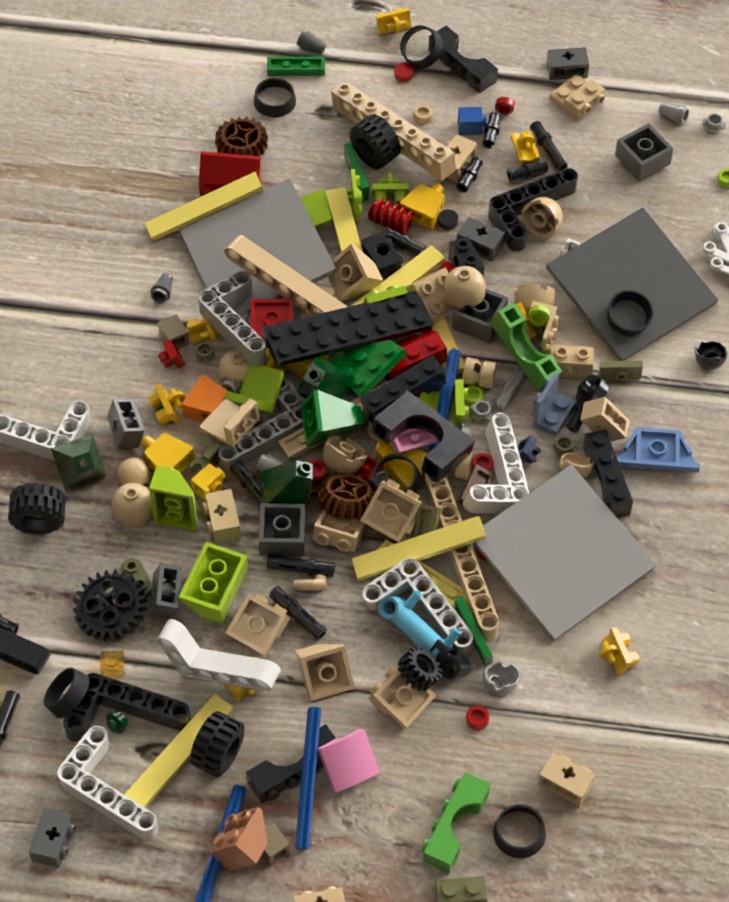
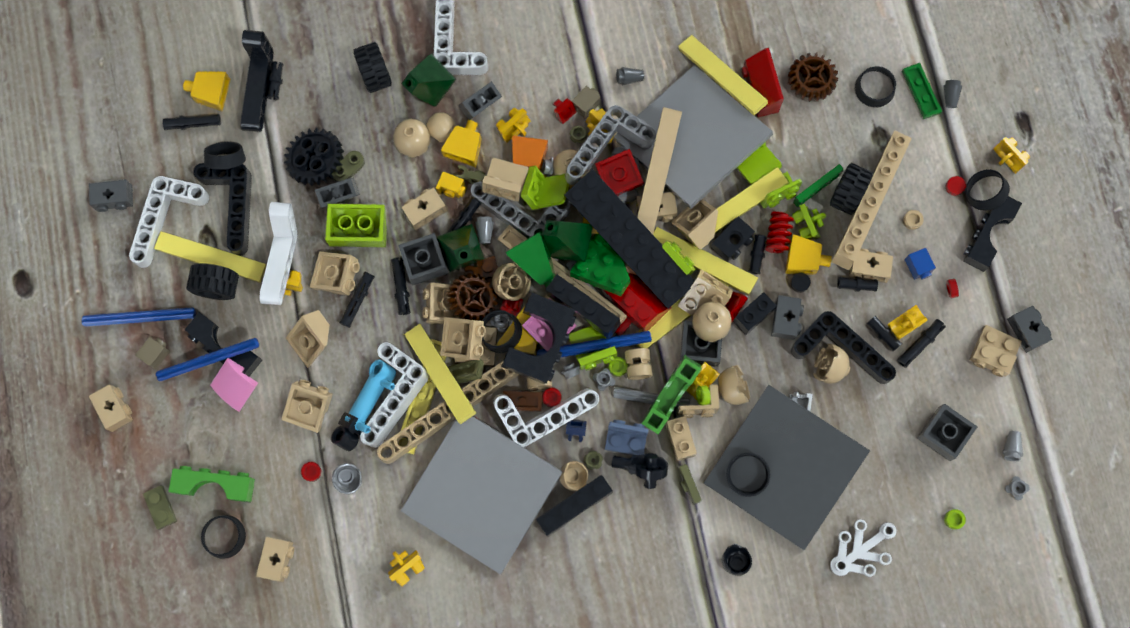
camera: 75 degrees right, 20 degrees up
clear yellow plate [100,650,124,676] -> none
dark green plate [106,710,128,733] -> none
lime slope [149,466,198,532] -> none
nougat slope [210,807,268,871] -> none
tan arm [293,574,327,591] -> none
red tile [308,459,327,482] -> none
black tyre [397,646,442,691] -> none
green tile [454,596,493,665] -> none
black pin [482,112,501,149] -> none
tan brick [580,397,630,442] -> none
medium blue wing [617,427,700,473] -> none

